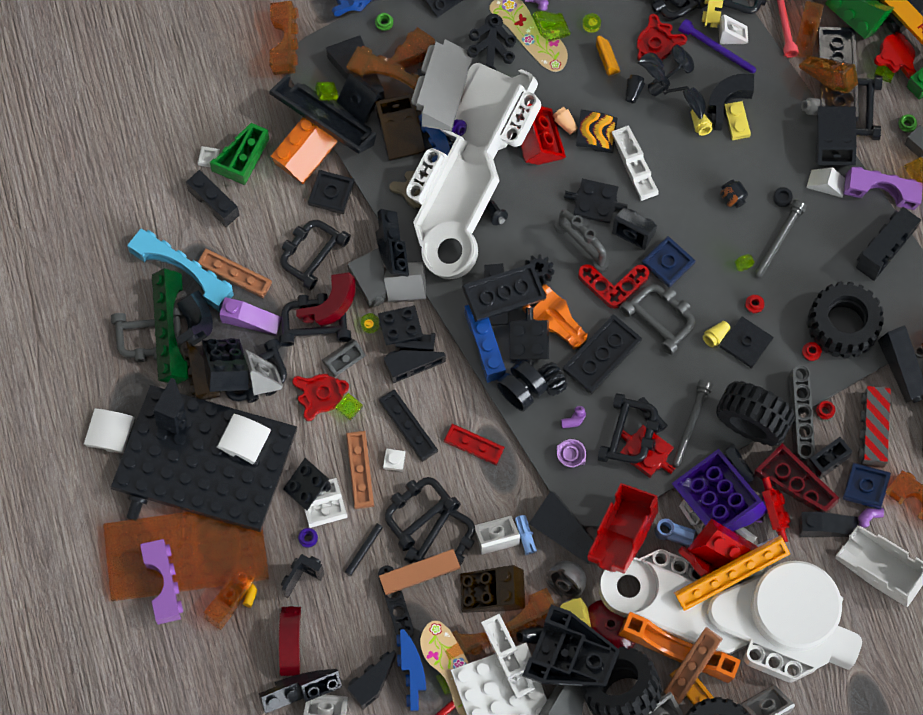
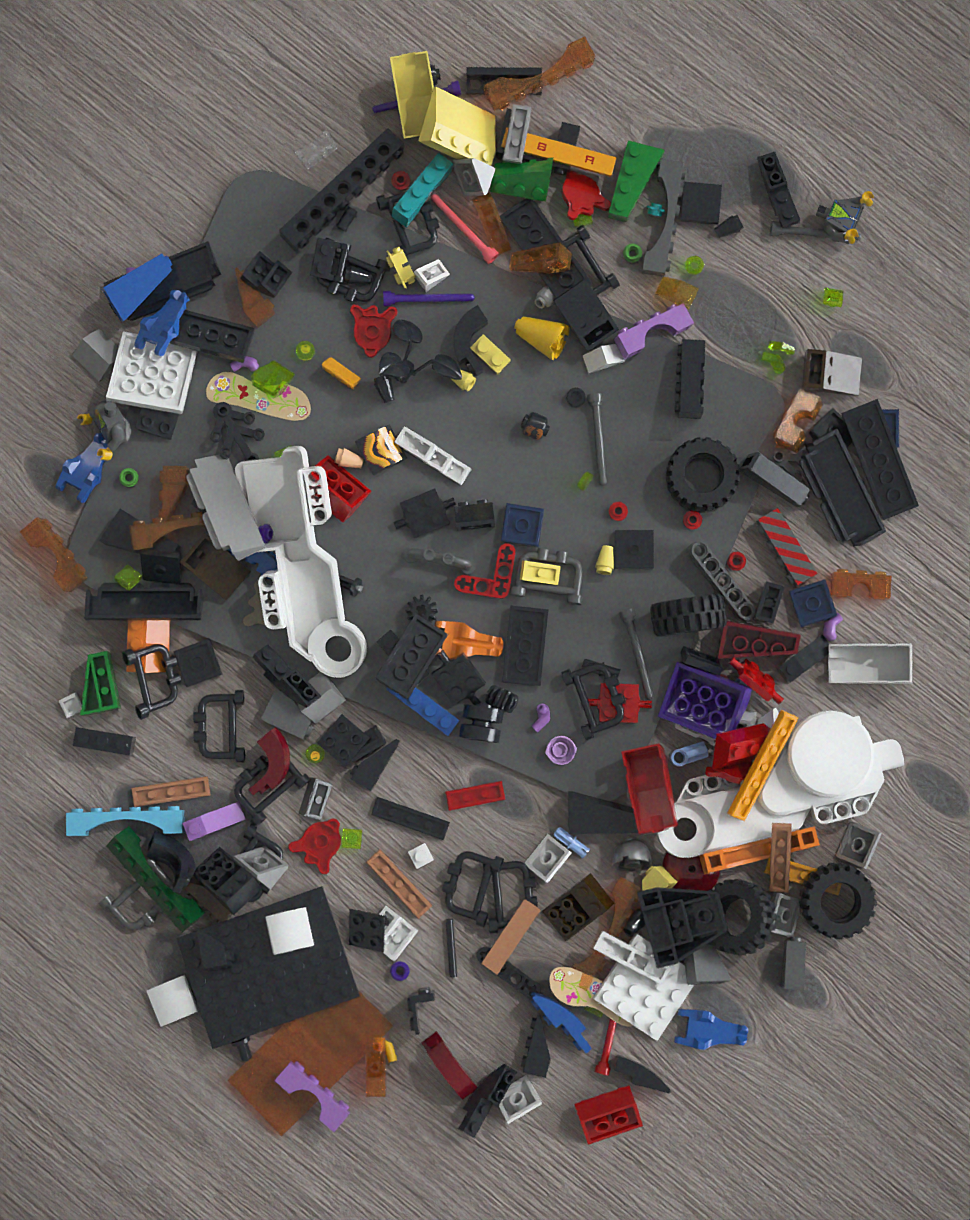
camera: 30 degrees left, 15 degrees up
none -> black bar [122,644,181,720]
none -> yellow cone [514,316,570,360]
none -> light yellow plate [520,561,560,585]

